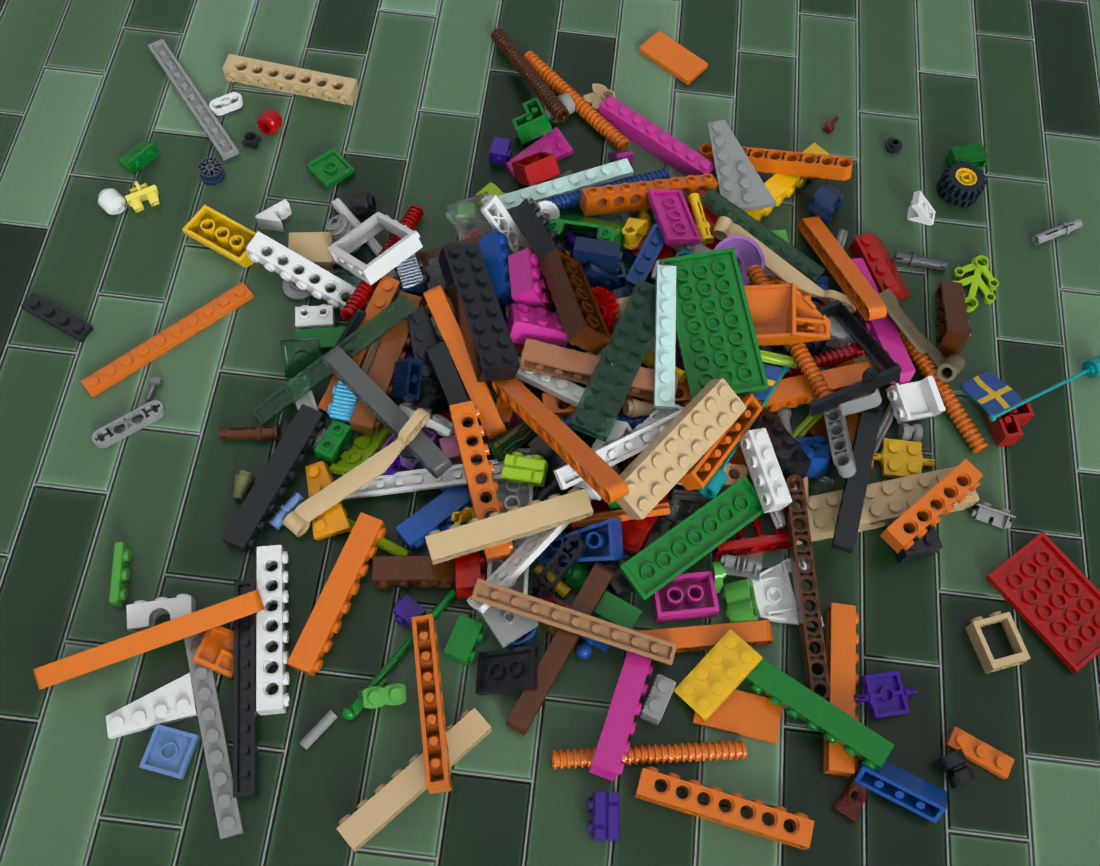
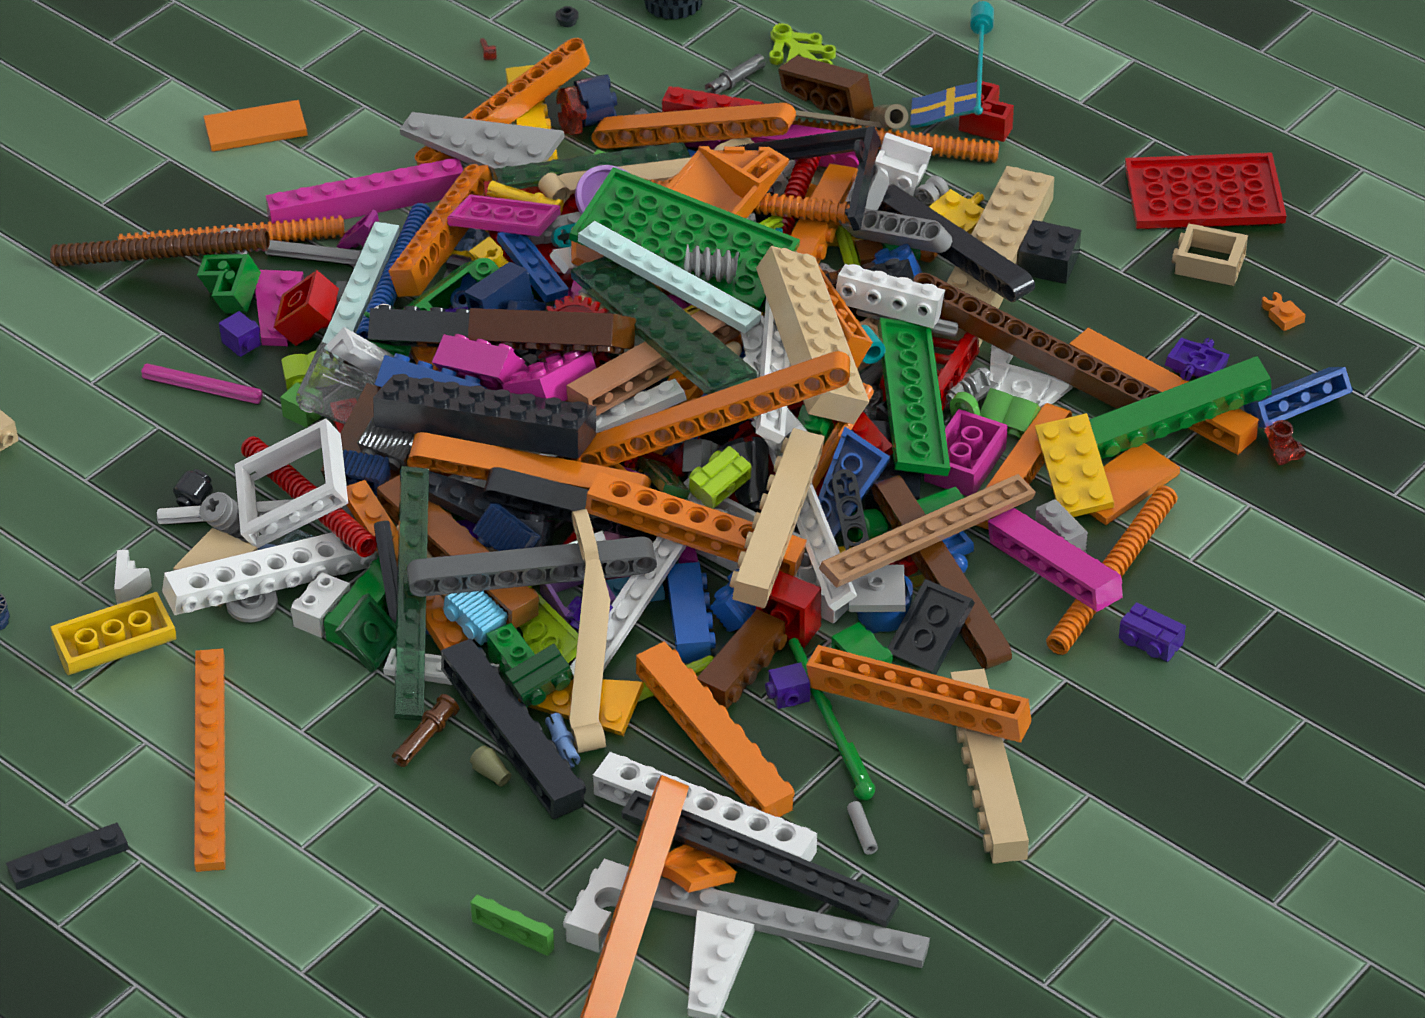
camera: 50 degrees left, 20 degrees down
light grey beam [92,400,166,449] -> none
medium blue plate [139,724,199,780] -> none
flat silver hand [145,375,164,401] -> none
green plate [306,148,355,190] -> none
bright green brick [358,683,407,709] -> none
yellow pin [451,507,475,524] -> none
tan plate [583,83,616,110] -> none
orange brick [634,766,815,850] -> none
orange brick [880,459,984,553] -> none
white slope [907,191,936,226] -> none
black wheel [936,749,977,789] -> none
orange plate [945,726,1015,780] -> none
light grey hinge [970,501,1016,530] -> none
none -> dark pink axle [141,363,263,404]
none -> light grey axle [265,240,362,265]
none -> dark green brick [505,643,574,708]
none -> clear red plate [556,86,587,135]
none -> light grey piece [684,244,739,284]
none -> orange plate [1261,292,1305,331]

